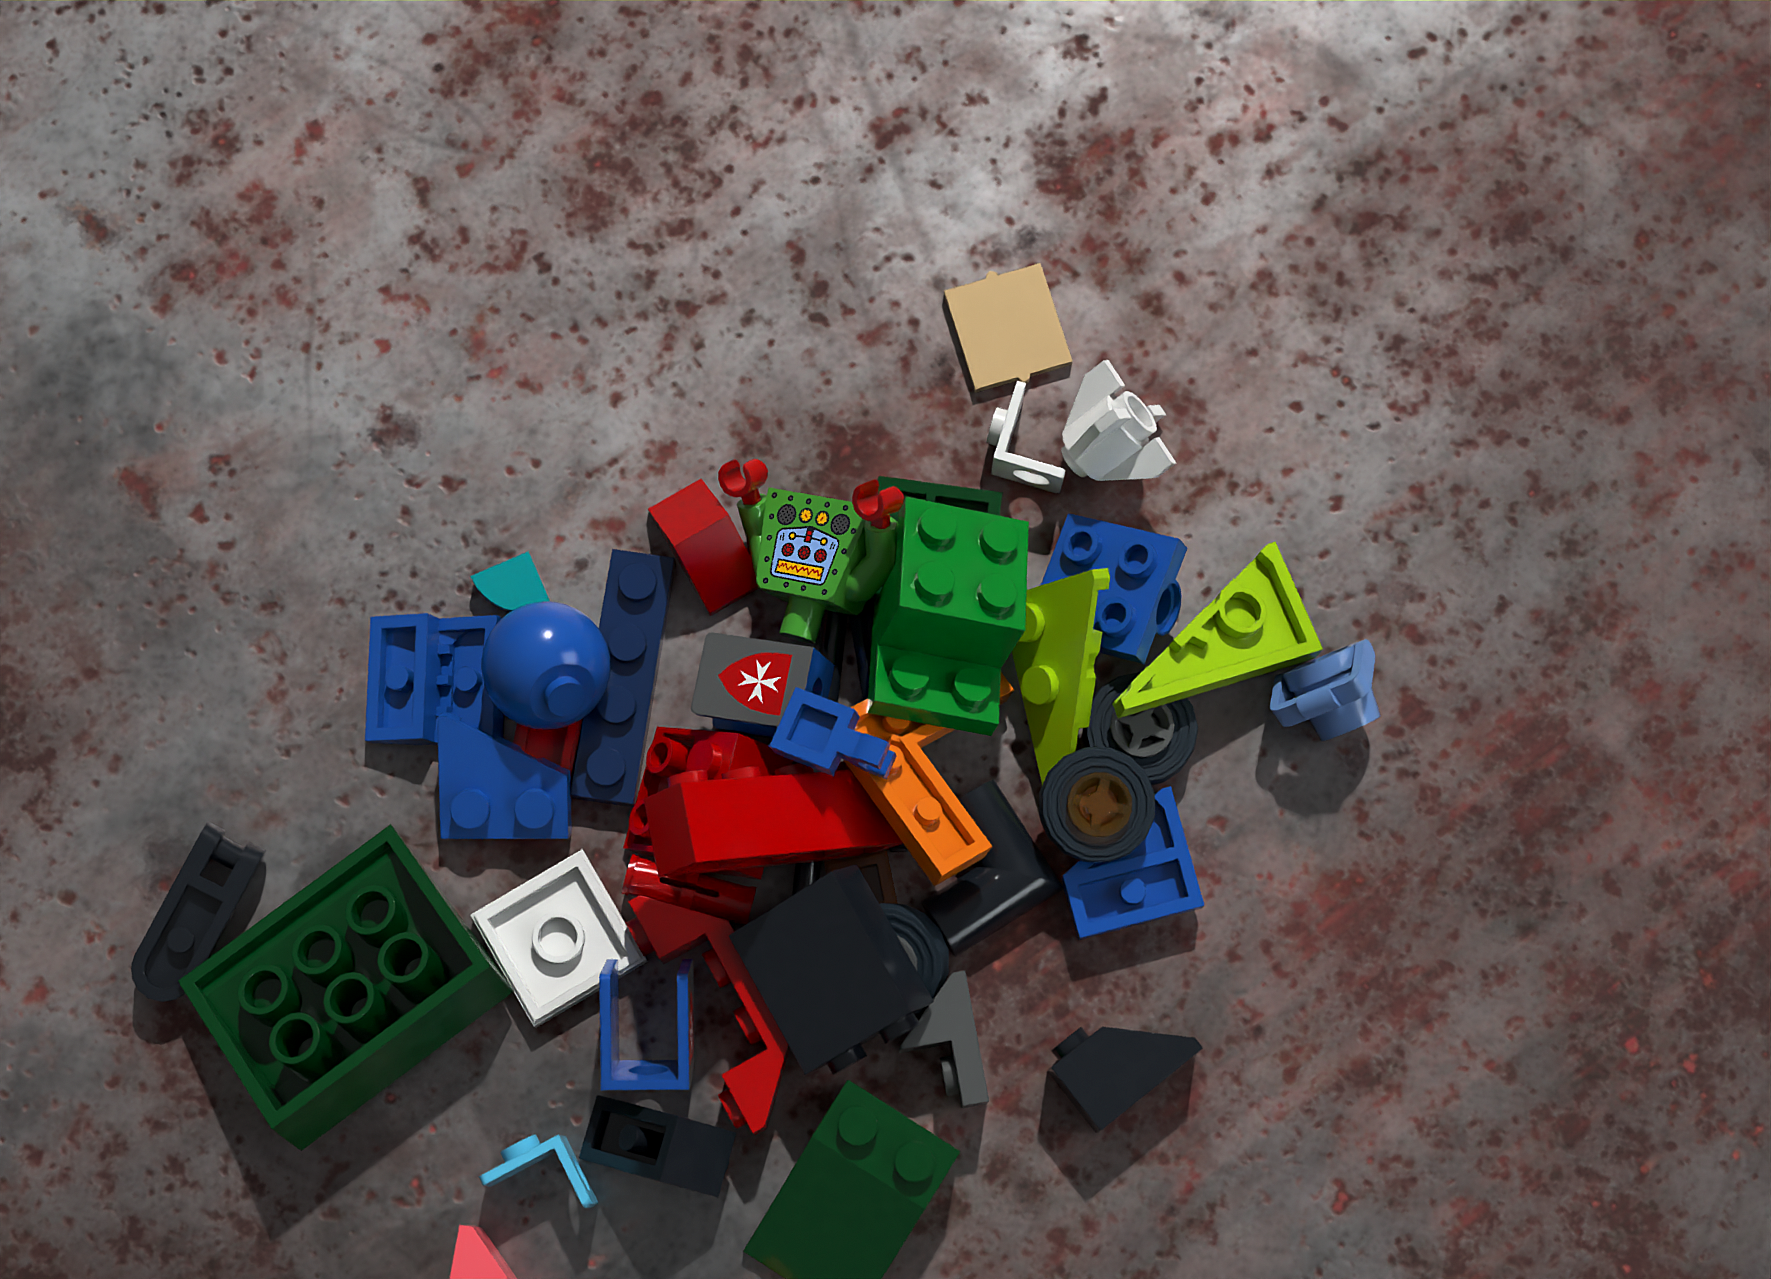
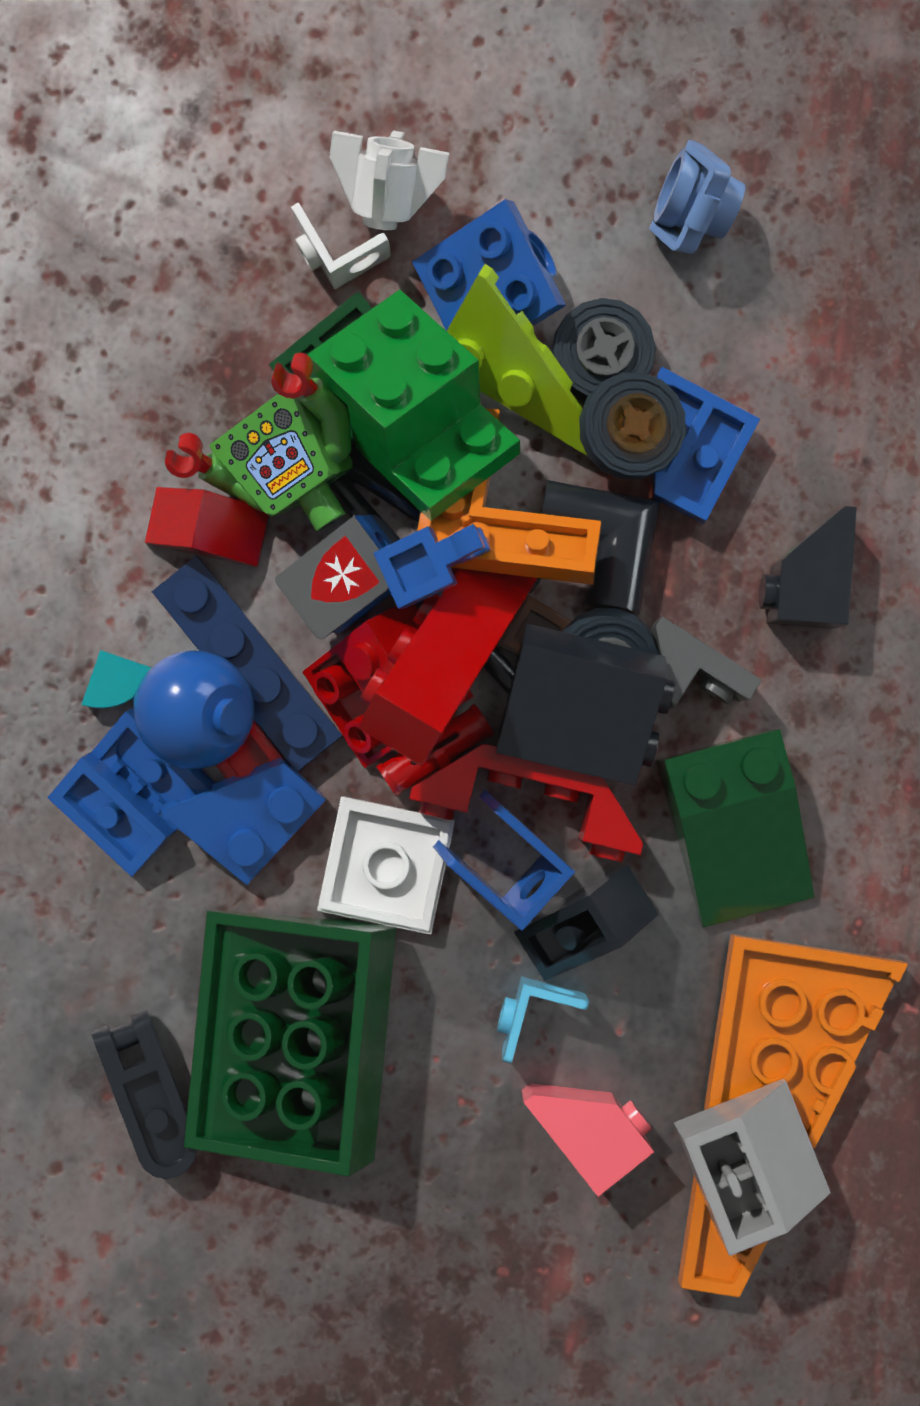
camera: 50 degrees left, 10 degrees up
tan piece [944,263,1072,393] -> none
lime wing [1112,542,1323,718] -> none

